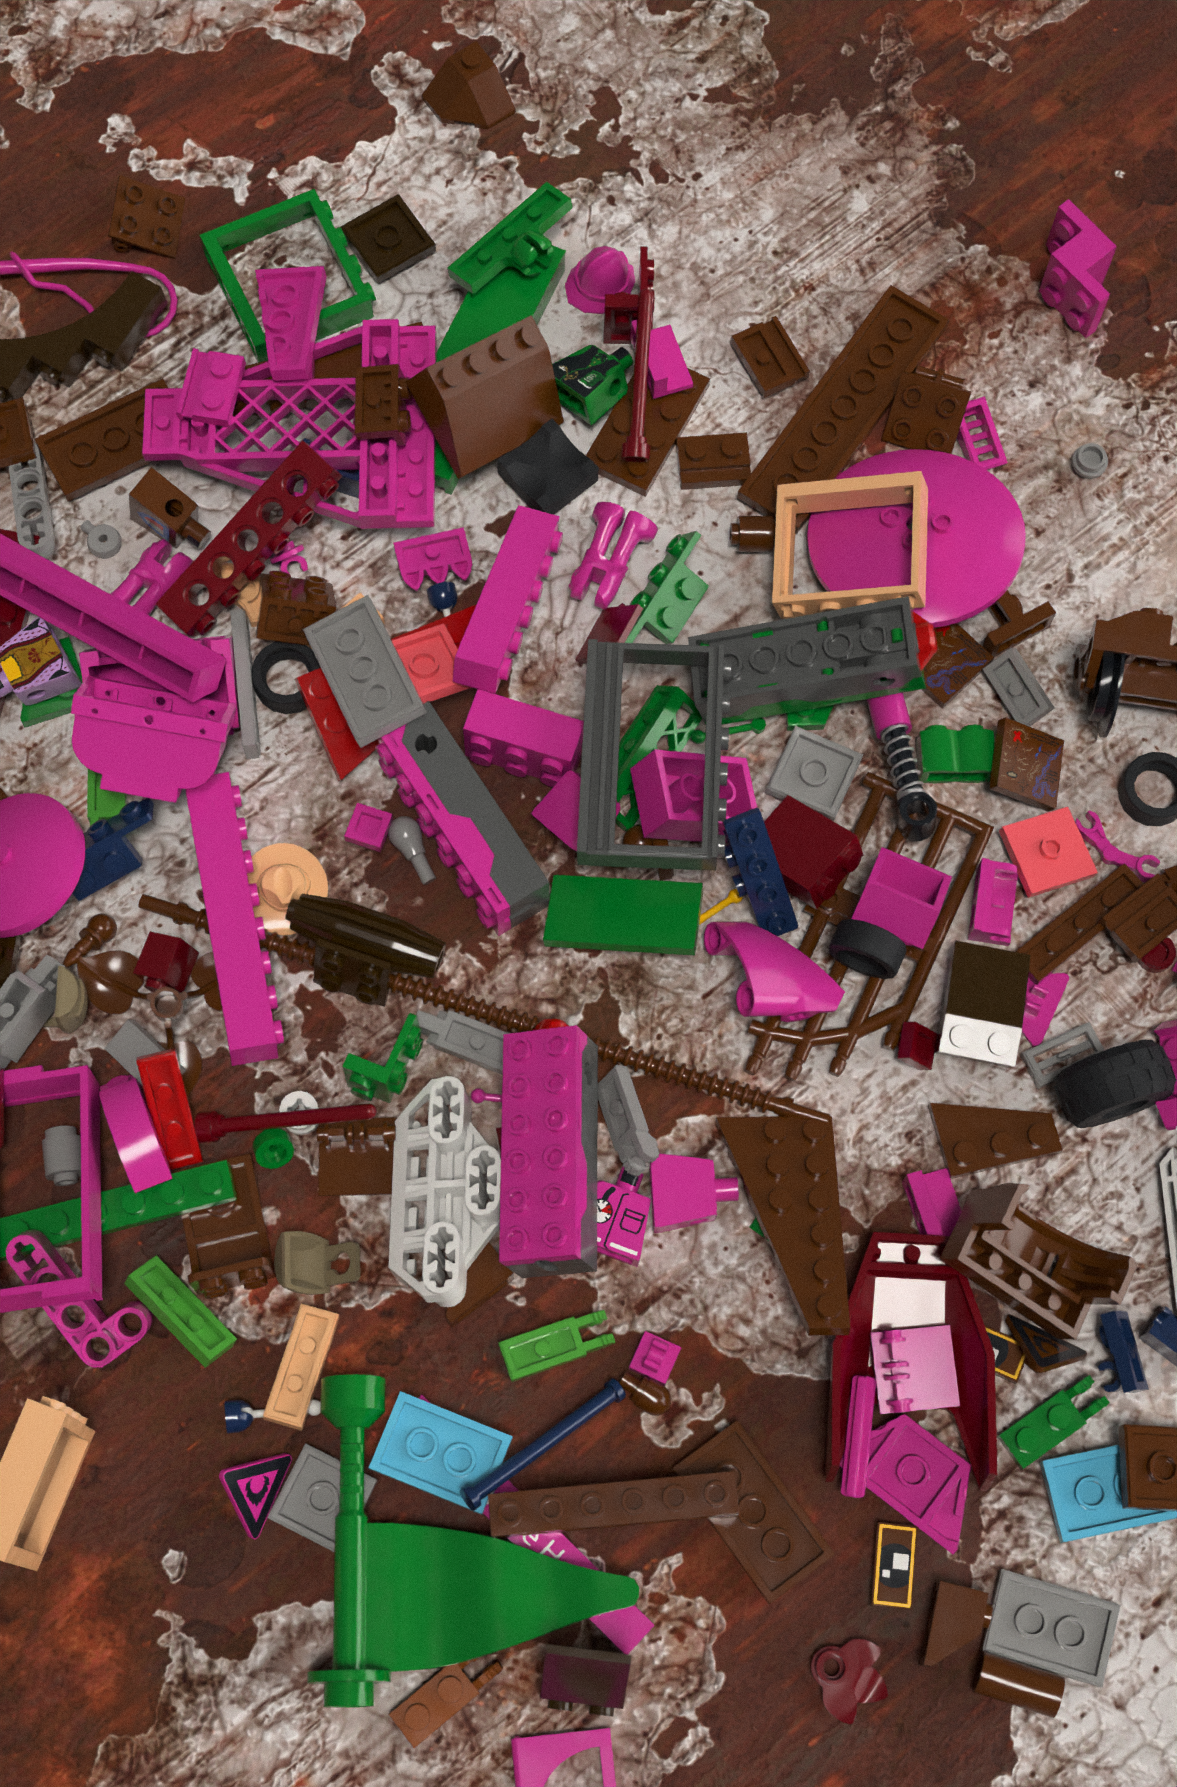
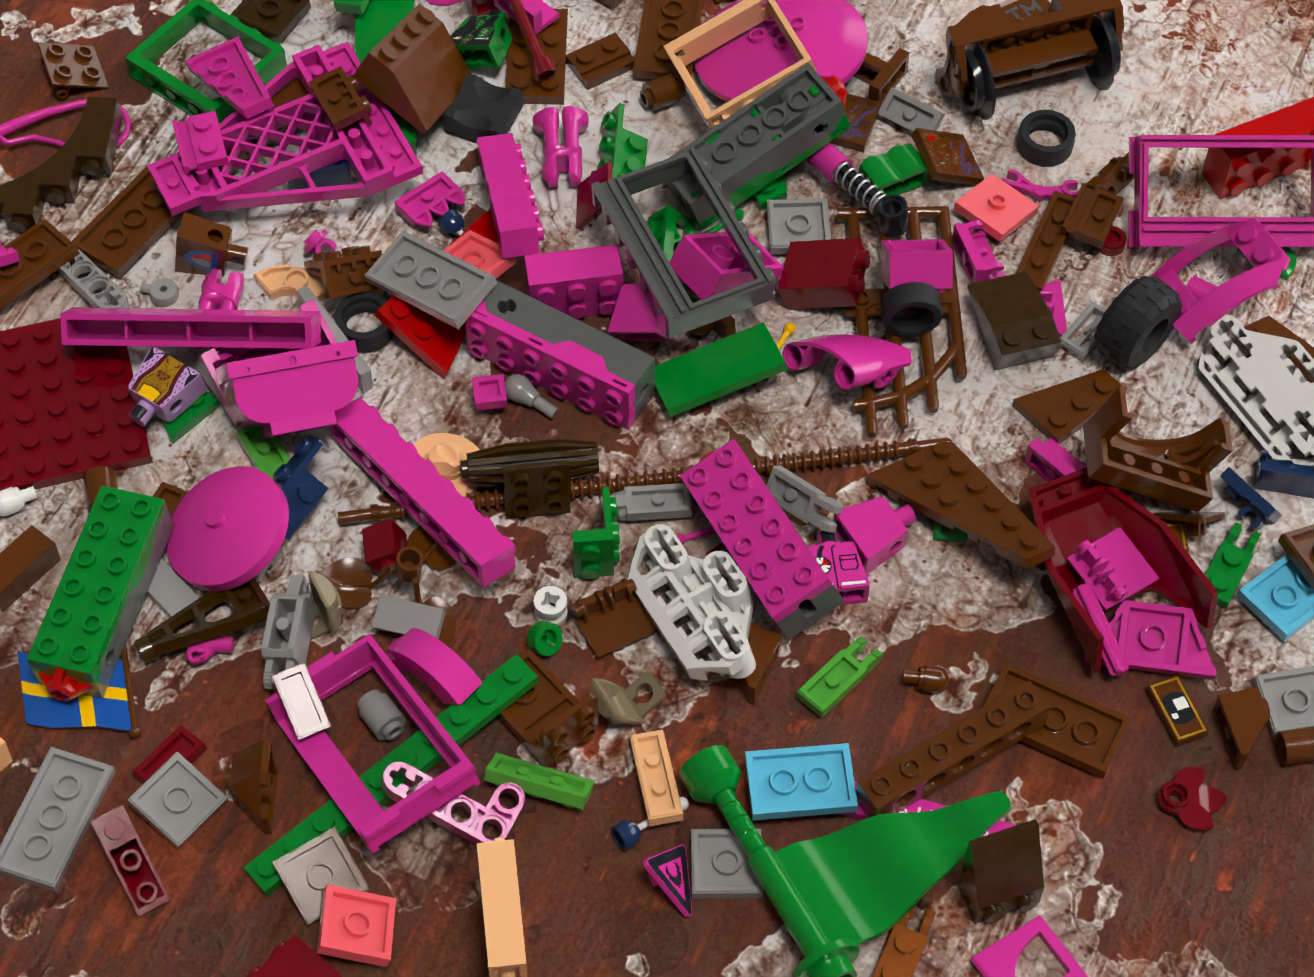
camera: 25 degrees left, 15 degrees down
reddish brown bar [63,913,117,967] -> none
red tile [136,1048,203,1170] -> none
dark red brick [155,440,342,637] -> none
dark red piece [195,1103,377,1143] -> none
dark blue bar [460,1378,626,1511] -> none
dark pink tile [629,1331,681,1386] -> none
dark blue bracket [723,808,799,936] -> none
dark red plate [897,1021,938,1070] -> none

